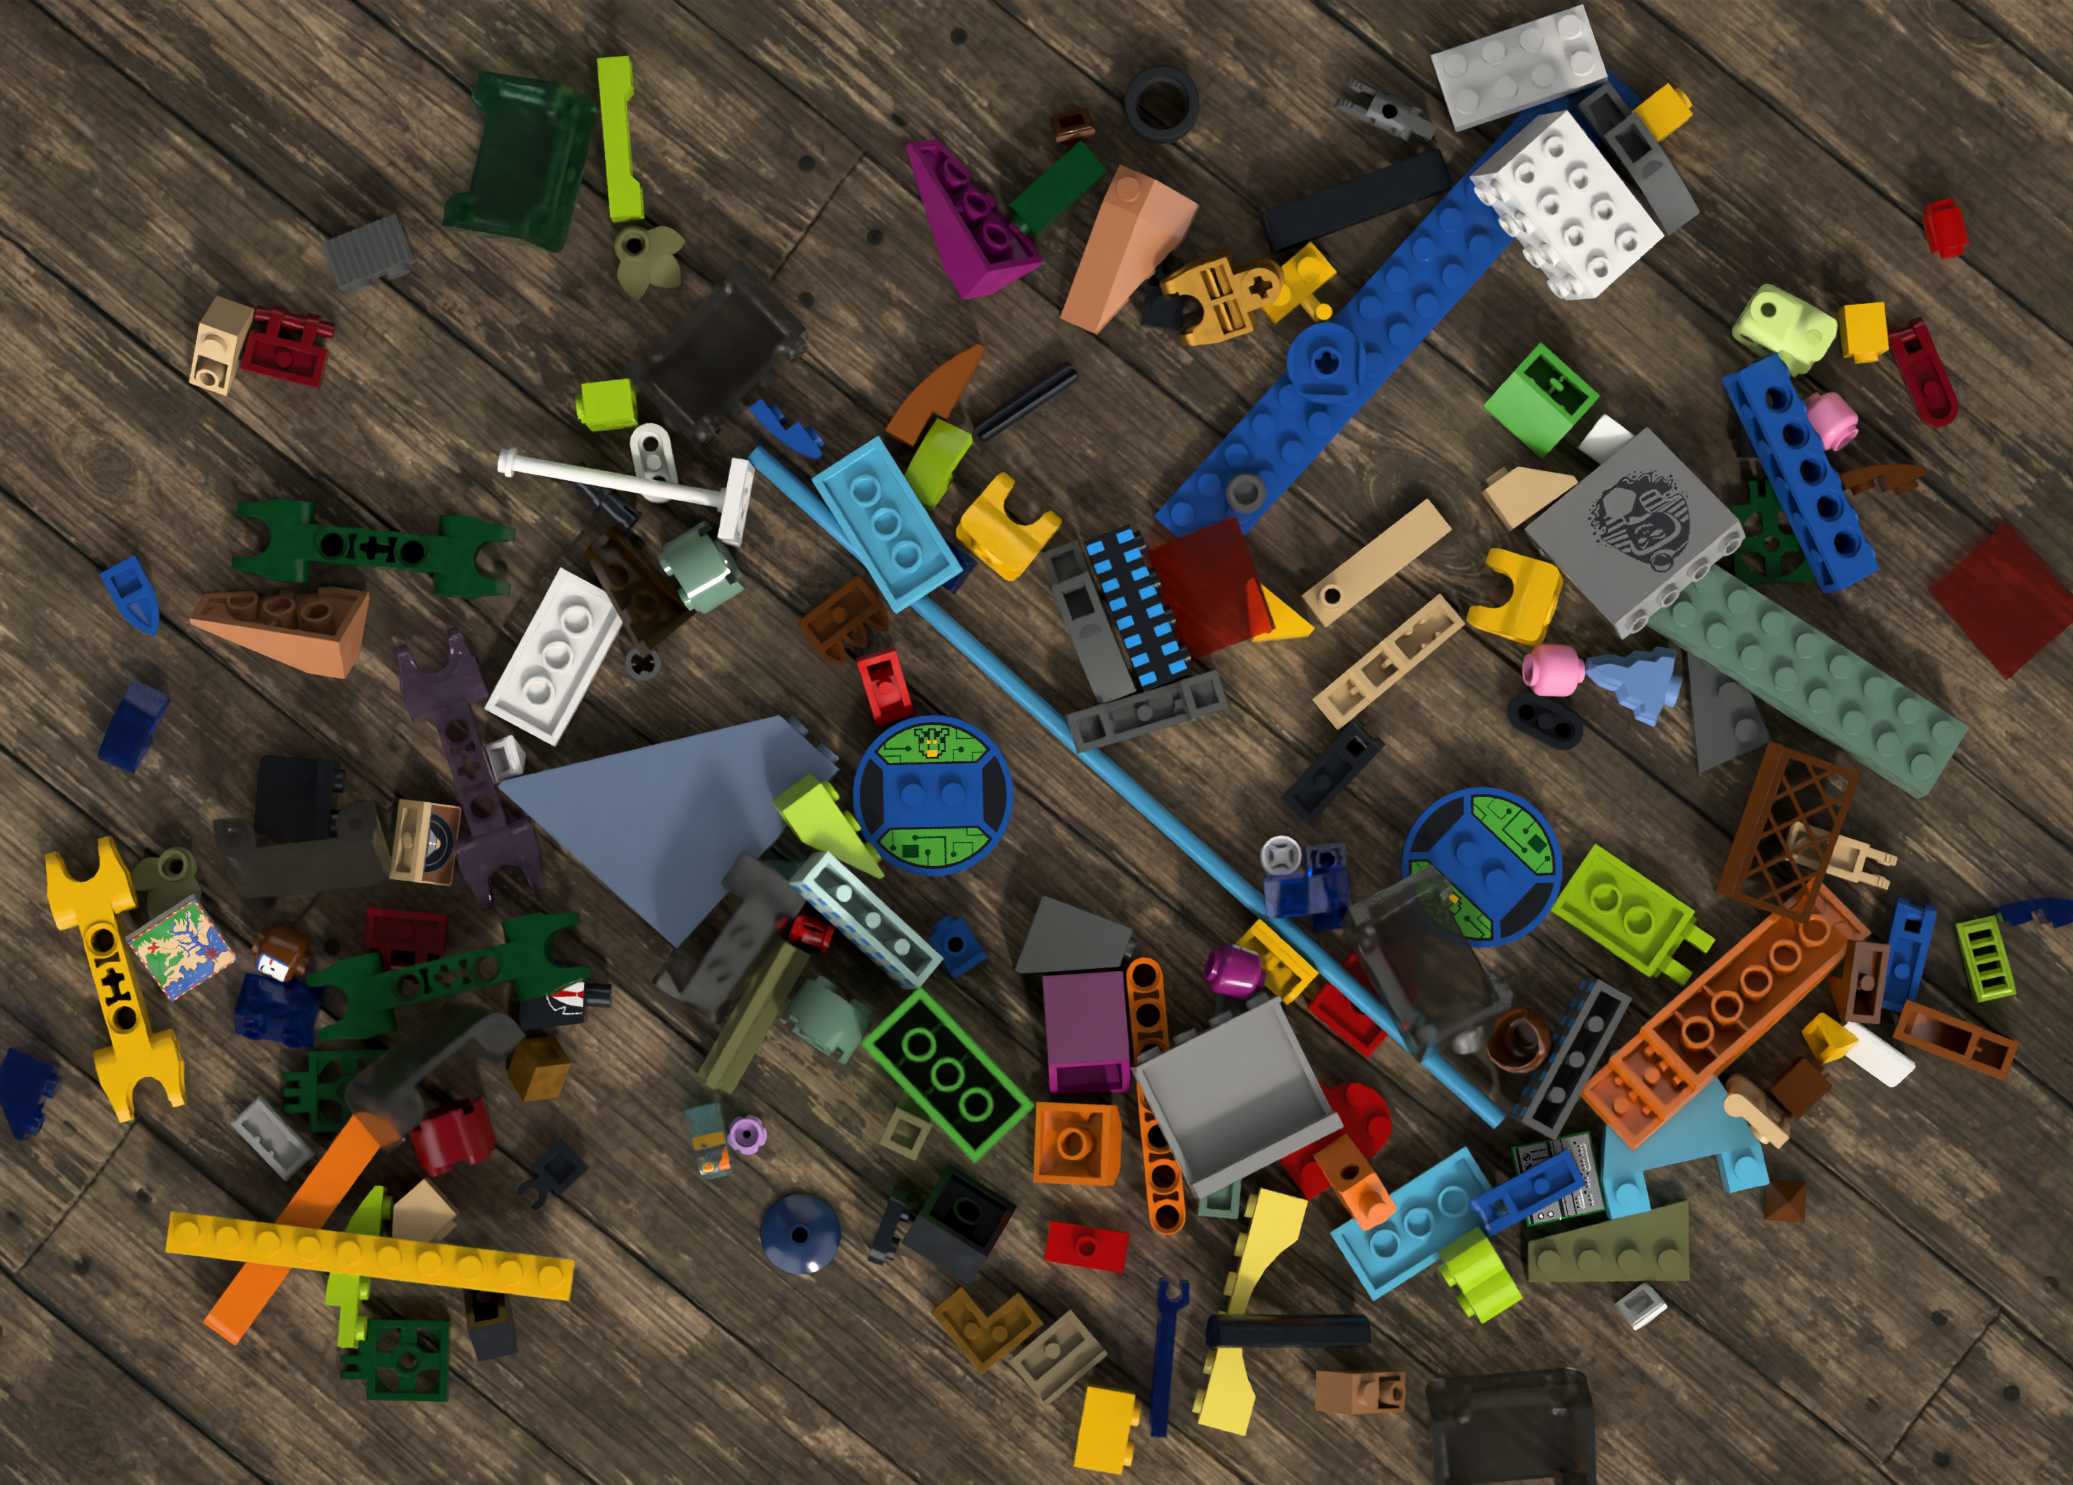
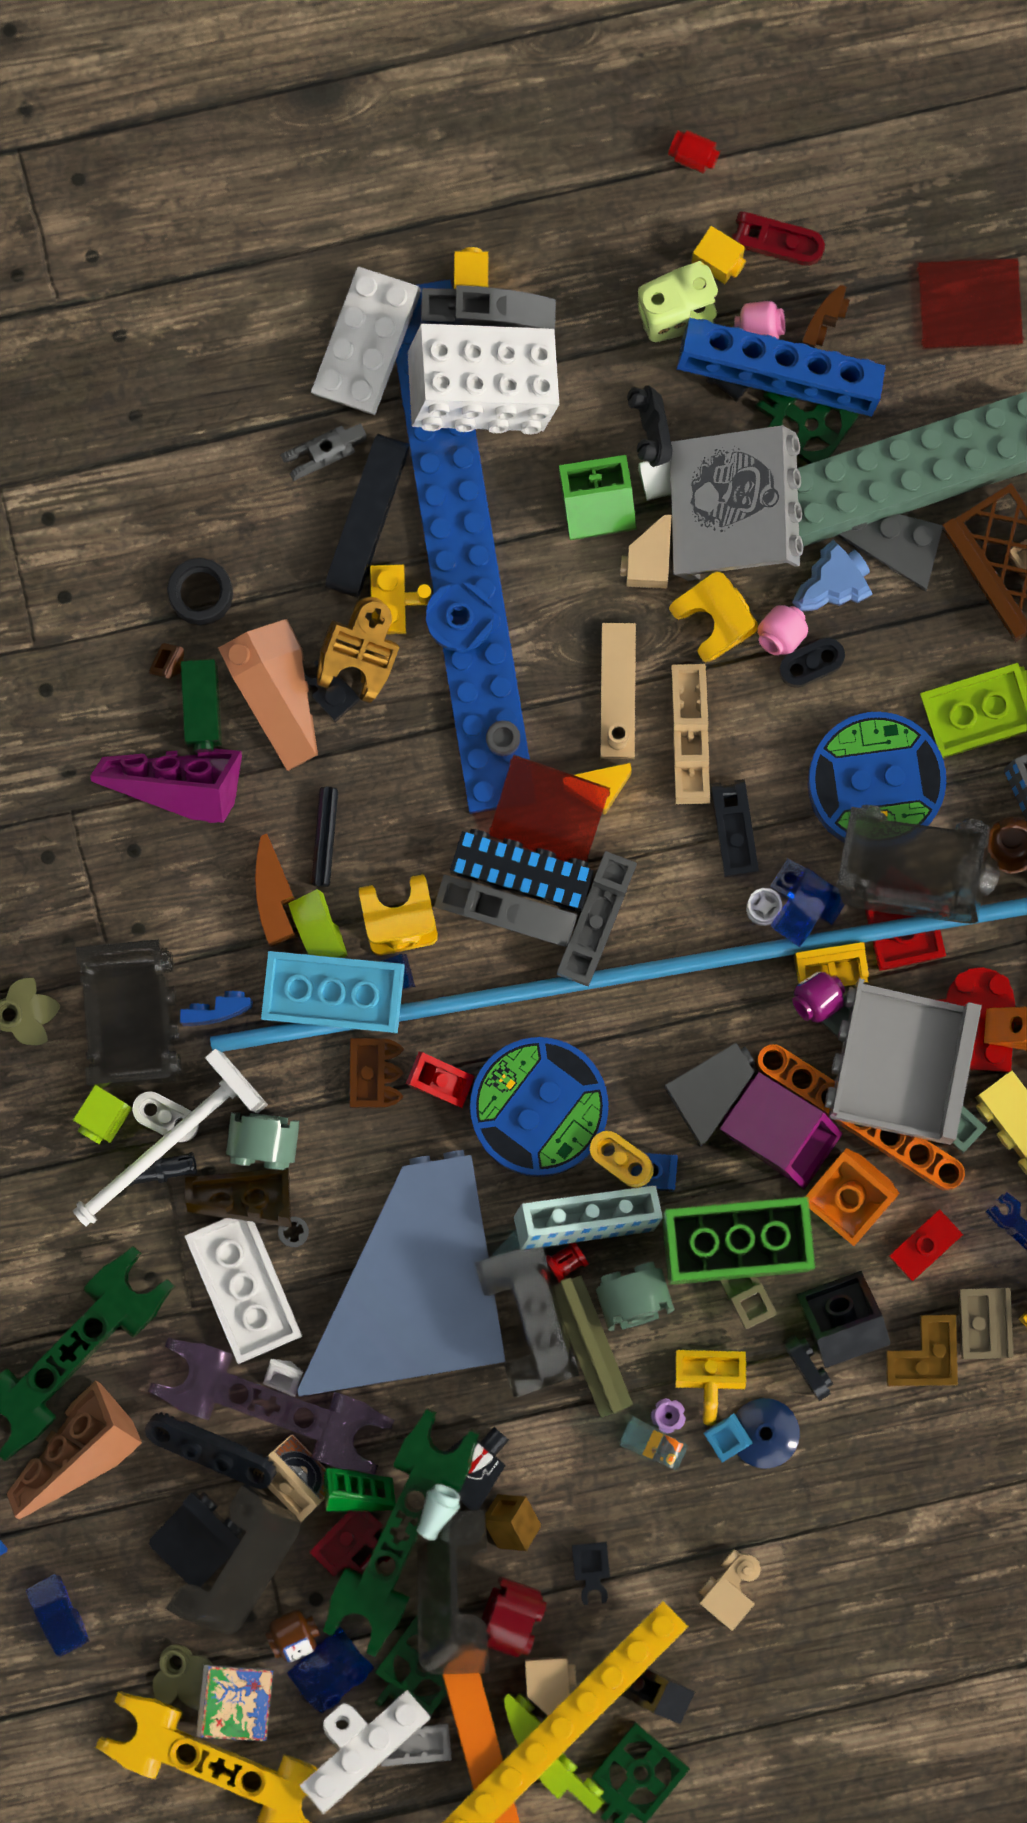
camera: 40 degrees left, 5 degrees down
lime slope [771,773,885,879] -> none
none -> black plate [145,1412,277,1489]
none -> white plate [300,1690,430,1814]
none -> green slope [323,1468,396,1511]
none -> light aqua cone [417,1484,460,1540]
none -> yellow plate [590,1131,654,1188]
none -> black piece [627,385,673,467]
none -> yellow plate [676,1350,746,1426]
none -> tan brick [698,1549,761,1631]
none -> dark azure tile [703,1414,753,1462]

